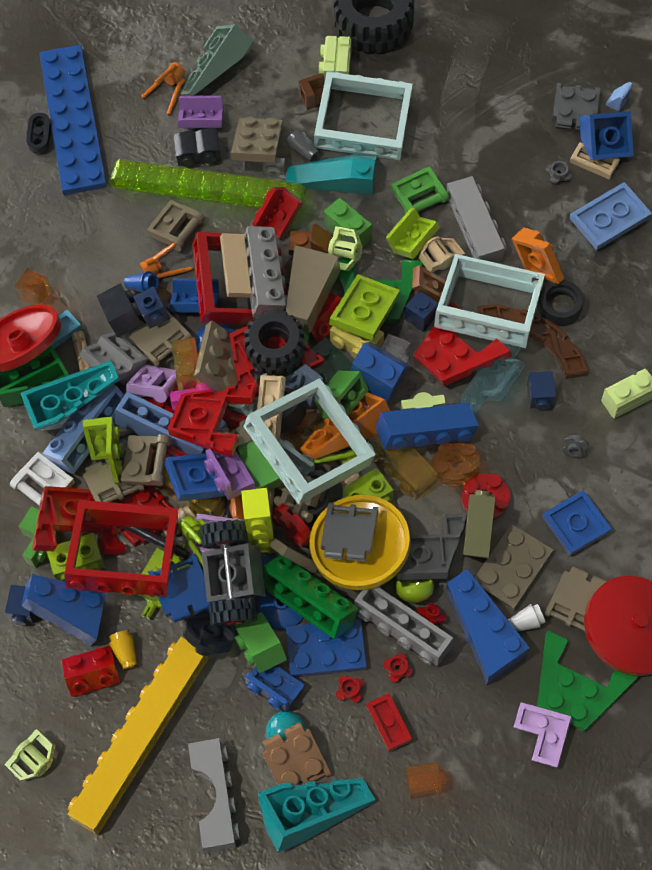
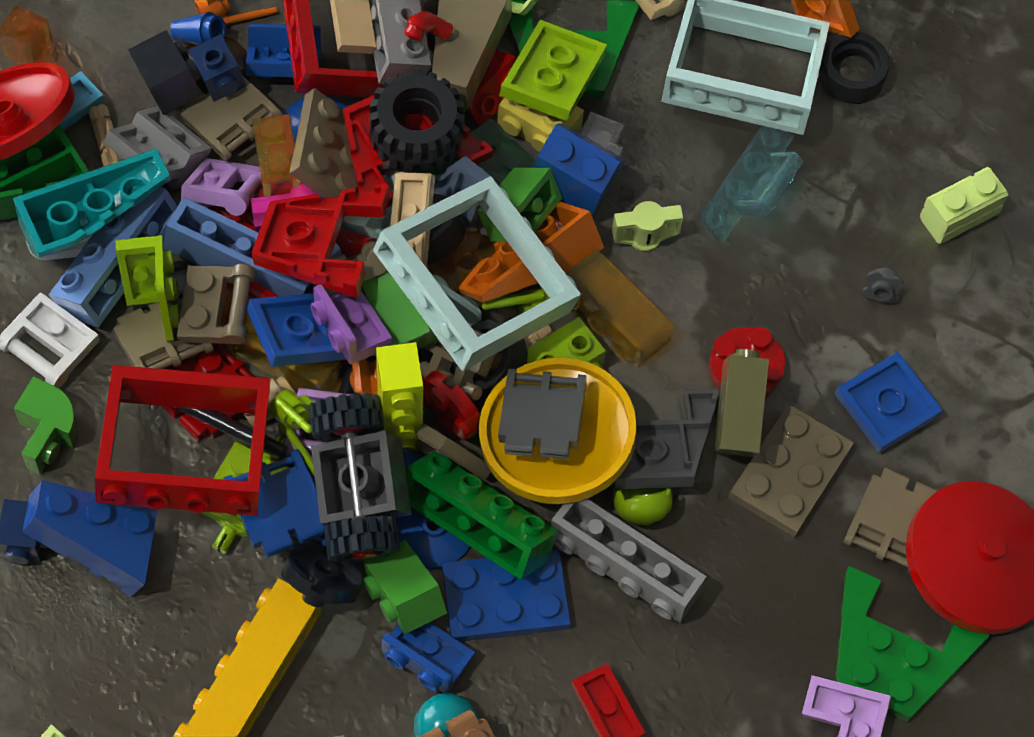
camera: 10 degrees left, 0 degrees up
red wing [32,486,126,555] -> none
lime brick [47,533,105,582] -> none
red bracket [62,645,120,697] -> none
yellow cone [109,630,137,670] -> none
red plate [336,676,363,703] -> none
blue brick [375,403,479,450] -> none
red plate [383,654,412,683] -> none
dark blue brick [405,291,438,332] -> none
dark orange slope [412,265,450,304] -> none
red wing [413,302,512,386] -> none
red plate [416,603,446,626] -> none
clear orange plate [432,443,481,486] -> none
blue wedge [446,569,530,685] -> none
reddish brown tile [477,305,589,379] -> none
white cone [507,604,546,632] -> none
dark blue brick [527,371,556,410] -> none
none -> red arm [404,11,453,42]

